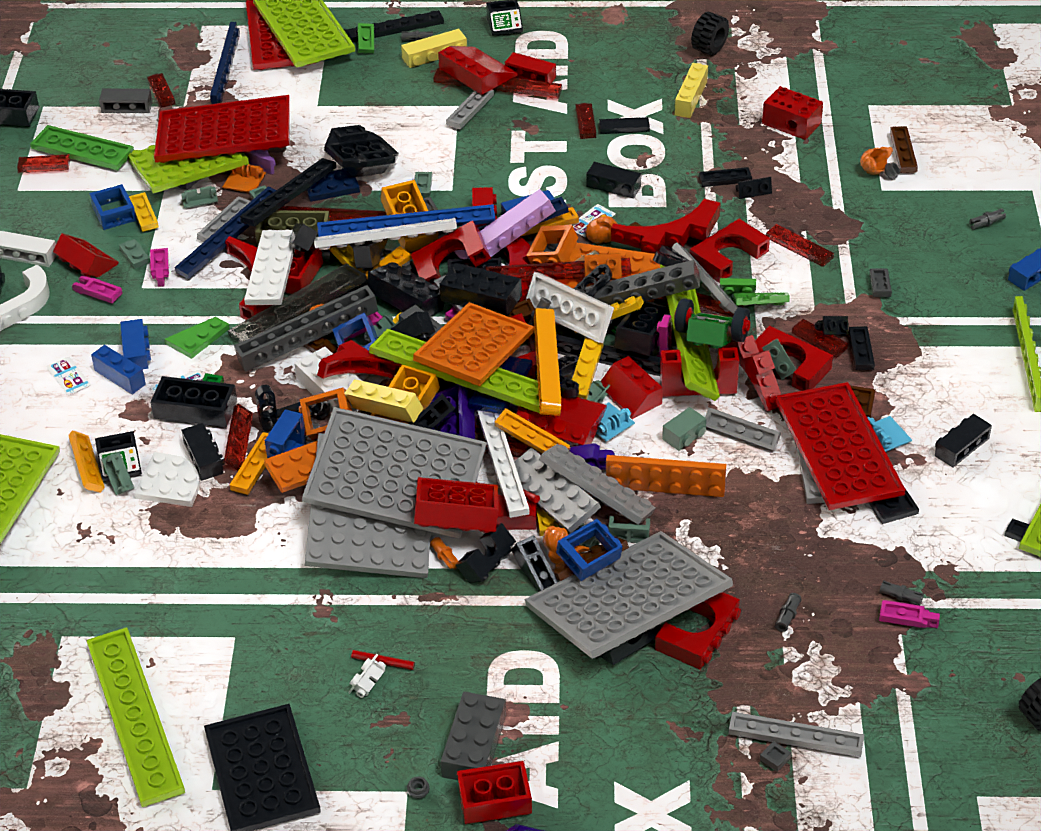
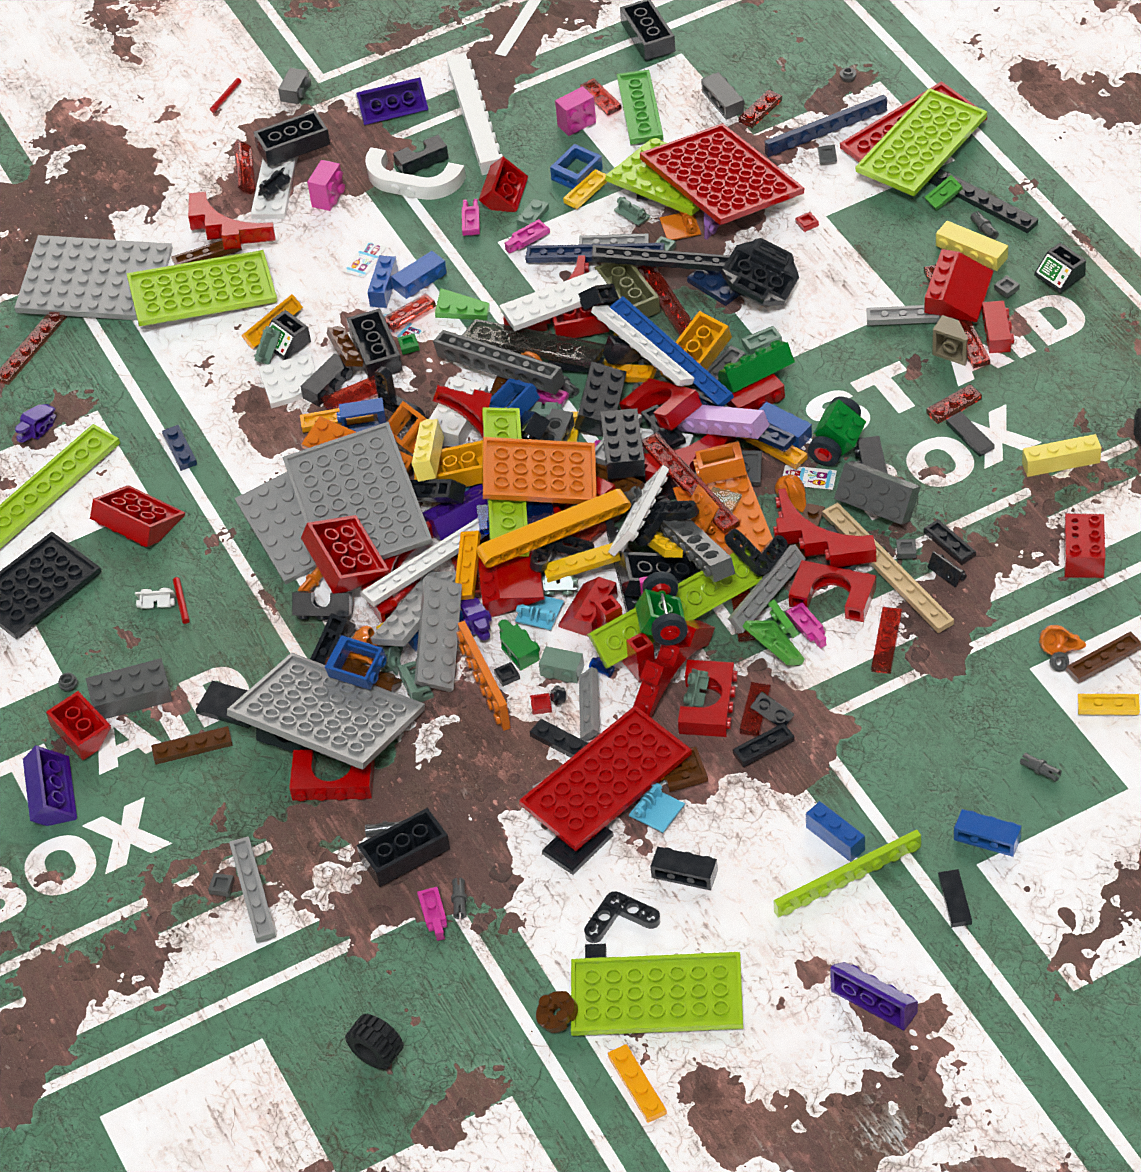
camera: 65 degrees right, 5 degrees up
dark grey plate [869,268,892,297] -> none
none -> dark purple hinge [15,404,57,443]
none -> red slope [90,485,185,547]
none -> reddish brown plate [151,726,233,765]
none -> dark blue plate [162,425,197,471]
none -> black tile [195,680,251,728]
none -> reddish brown plate [326,326,364,367]
none -> black brick [357,807,450,887]
none -> clear red plate [384,293,436,331]
none -> green hinge [498,619,540,671]
none -> red tile [530,693,552,715]
none -> black plate [530,719,588,758]
none -> black plate [550,685,566,705]
none -> dark pink brick [555,86,596,136]
none -> black beam [584,891,661,943]
none -> clear blue pin [589,657,615,678]
none -> green slope [718,340,795,393]
none -> dark pink hinge [785,603,827,649]
none -> red tile [795,212,819,232]
none -> blue brick [805,801,865,862]
none -> green brick [808,396,867,466]
none -> dark grey plate [817,144,837,164]
none -> tan plate [822,502,954,633]
none -> dark grey brick [834,461,921,525]
none -> dark grey plate [840,67,856,82]
none -> dark grey plate [896,539,916,559]
none -> dark tan slope [932,315,968,366]
none -> dark grey plate [994,276,1020,298]
none -> yellow plate [1077,694,1140,715]

